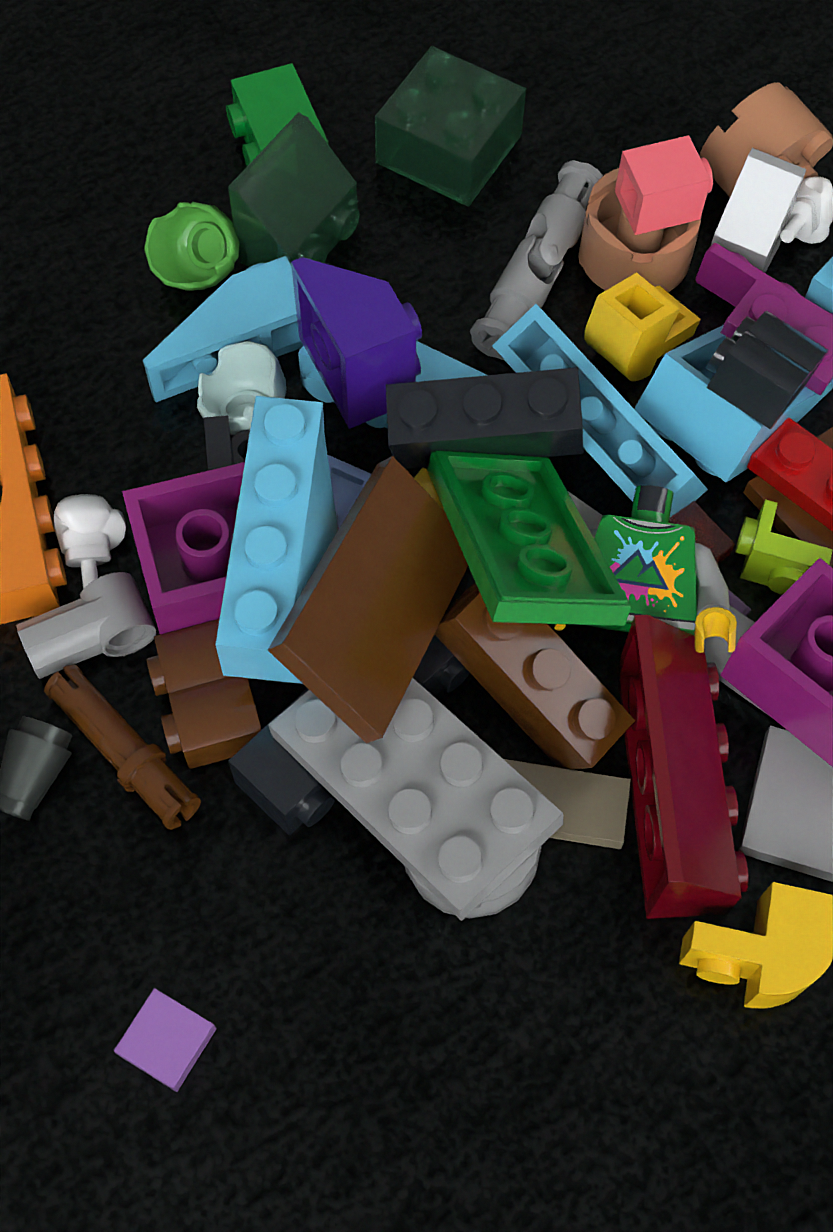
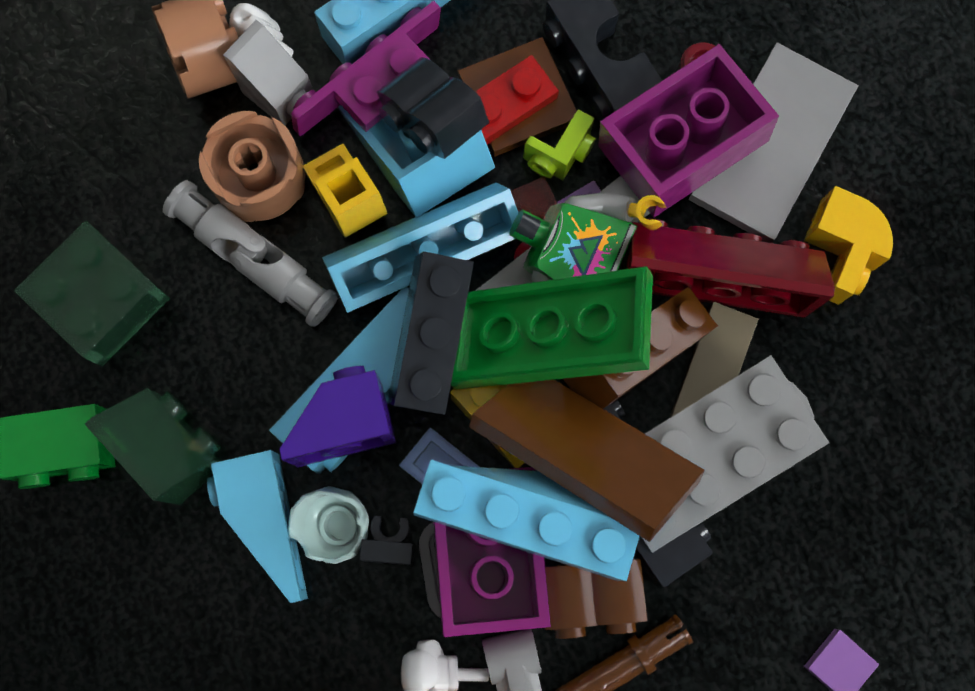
camera: 80 degrees left, 15 degrees up
bright green hair [144,202,239,291] -> none
coral brick [615,135,713,235] -> none

